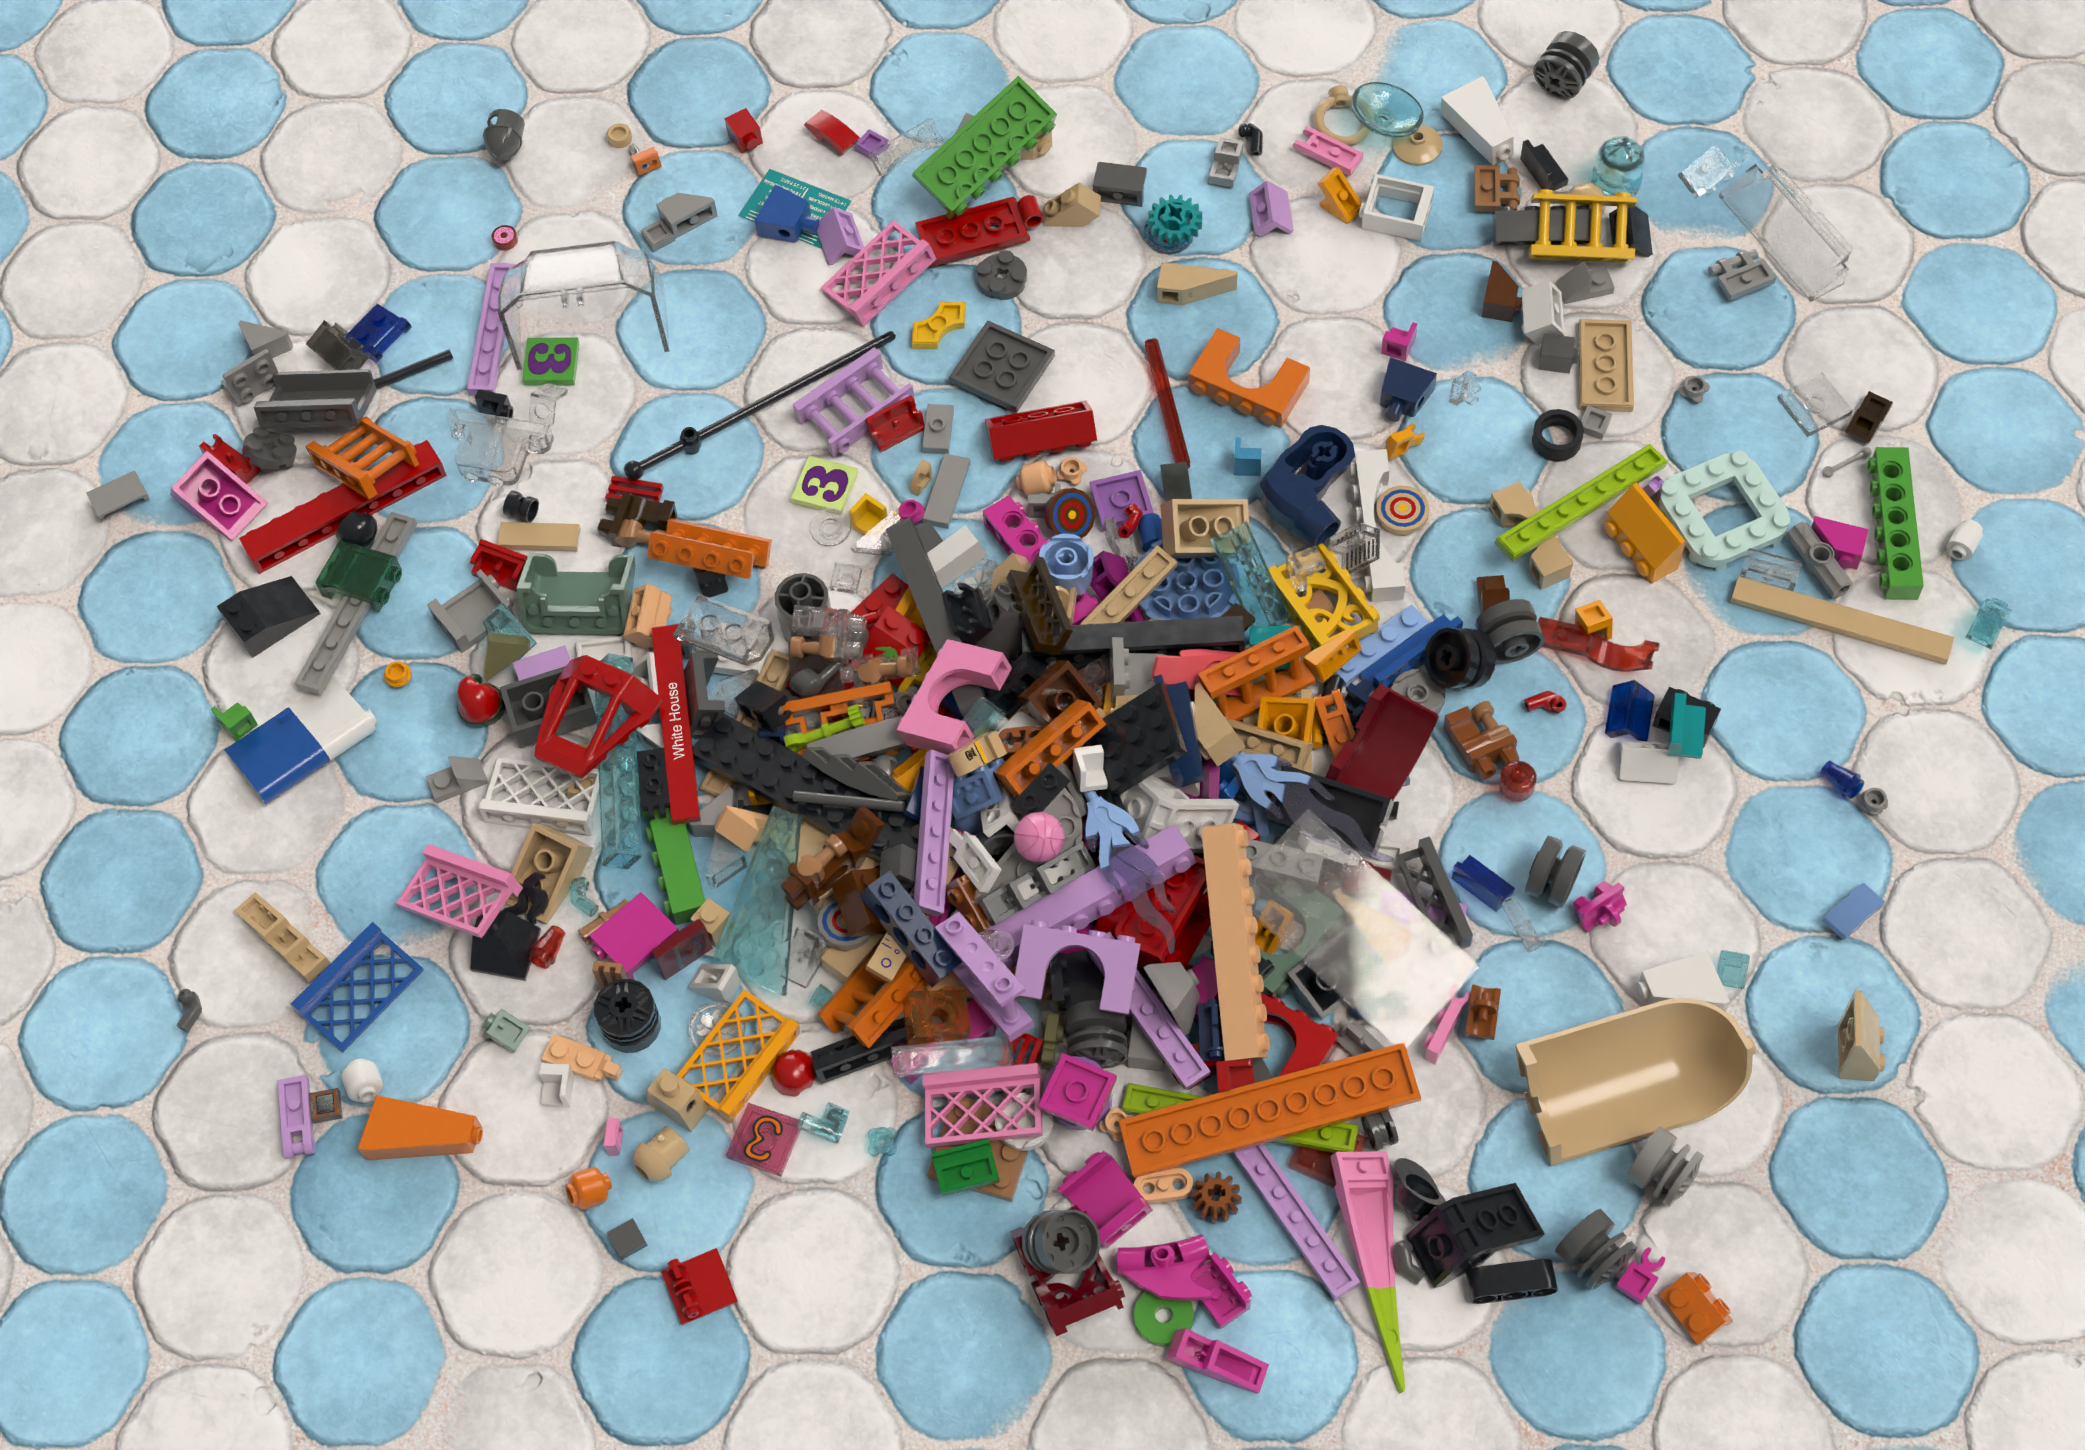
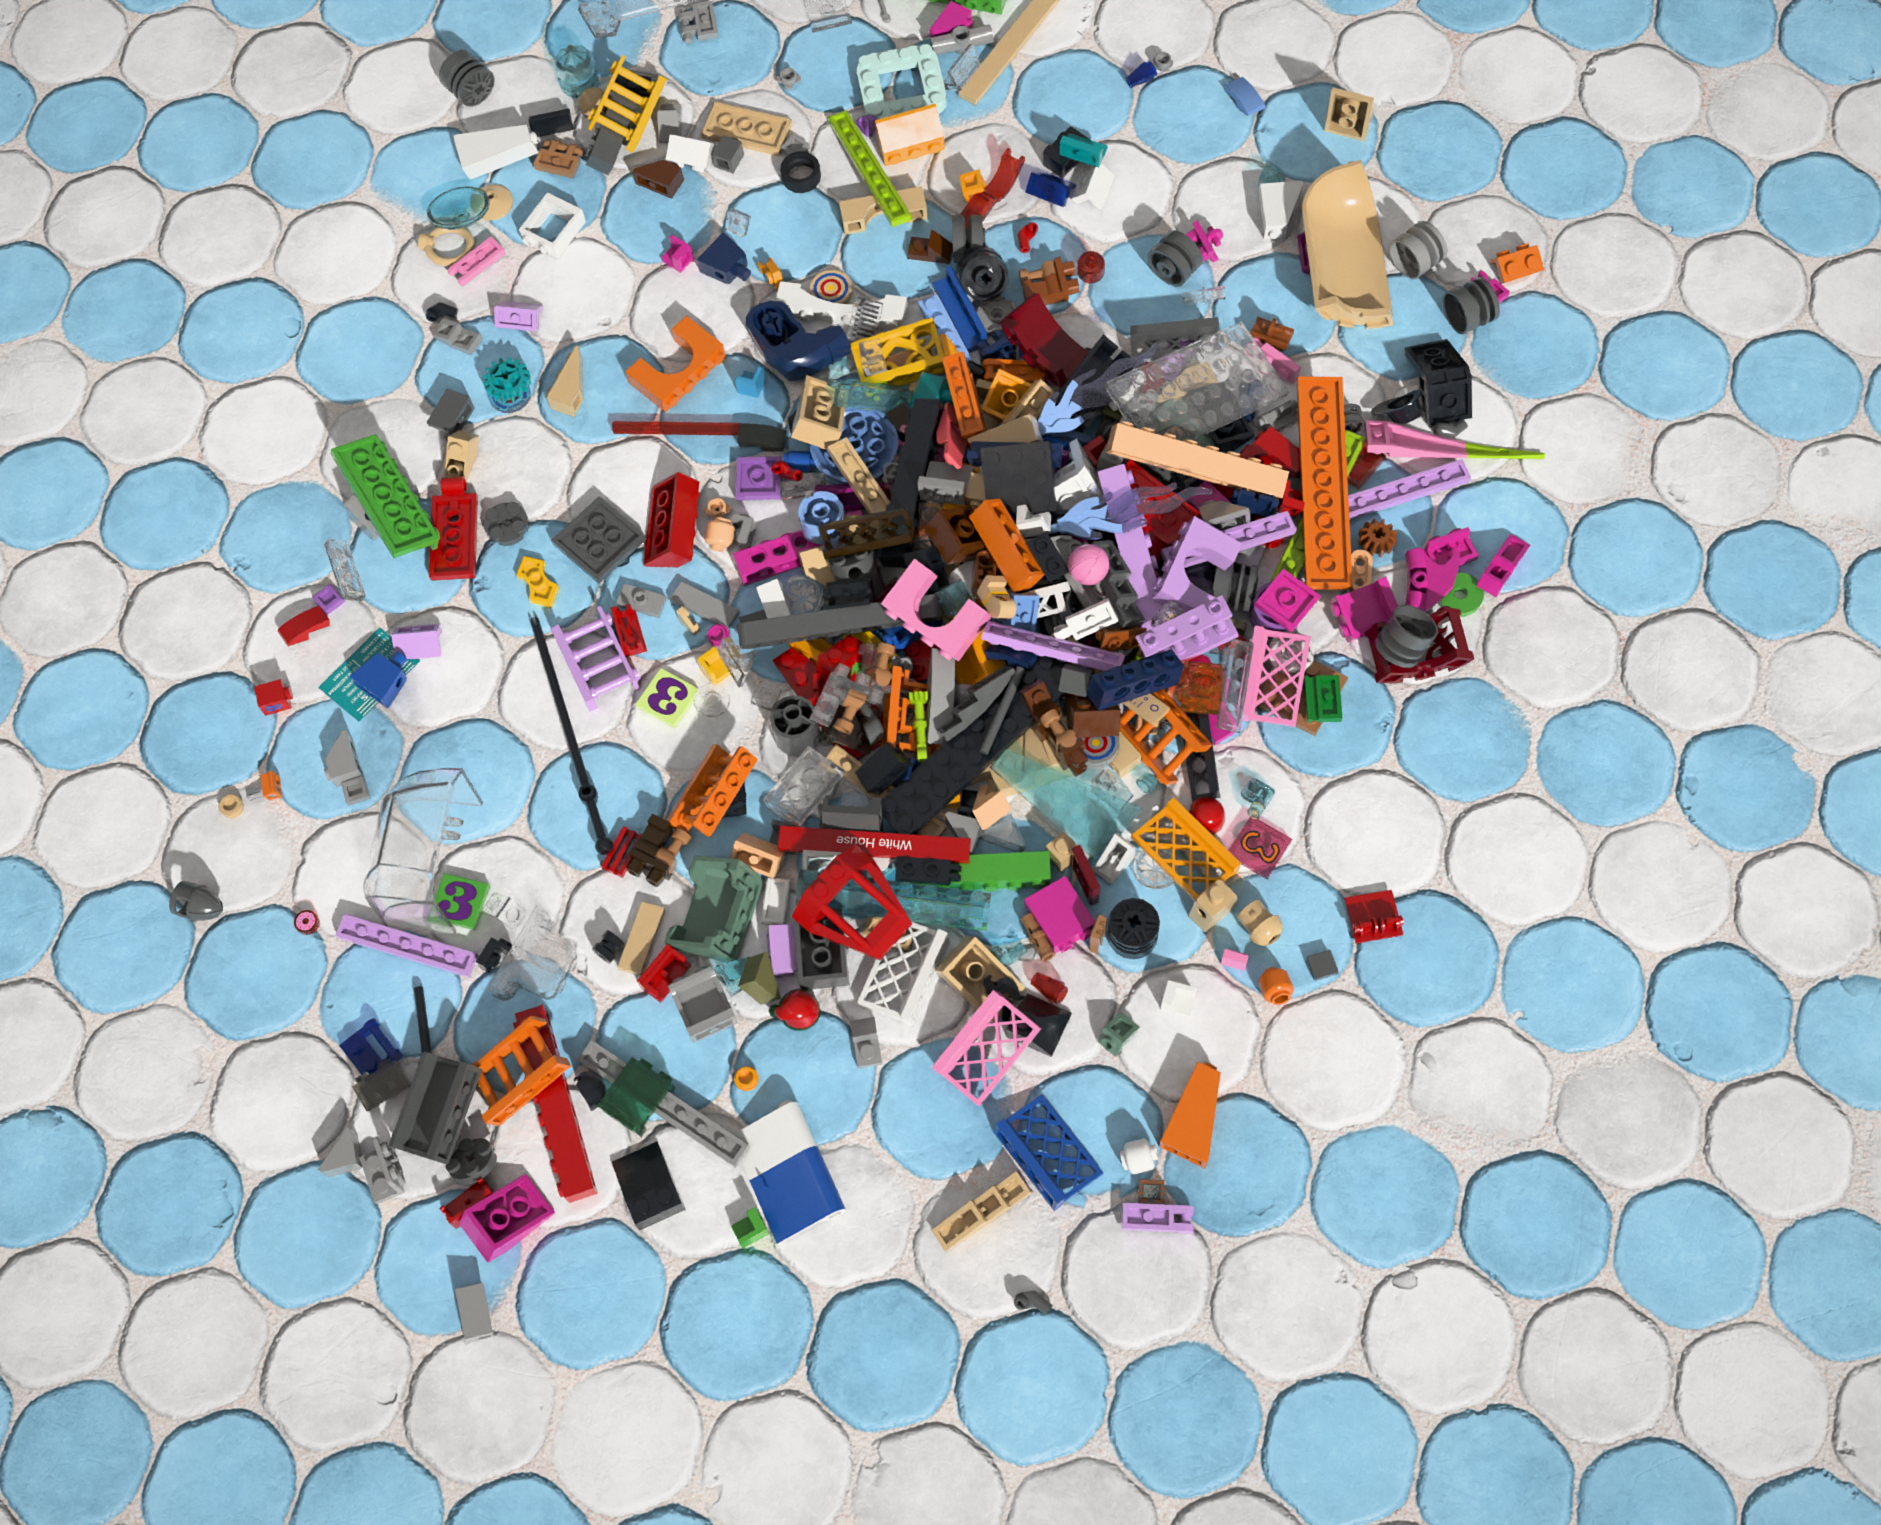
camera: 75 degrees left, 5 degrees up
light nougat hinge [541,1034,623,1082] -> none
bright pink fence [821,220,936,327] -> none
clear light blue plate [868,1127,897,1156] -> none
reddish brown tile [1045,488,1095,538] -> none
light orange slope [1317,167,1362,223] -> none
clear blue panel [1451,855,1515,912] -> none
black beam [1465,1259,1558,1304] -> none

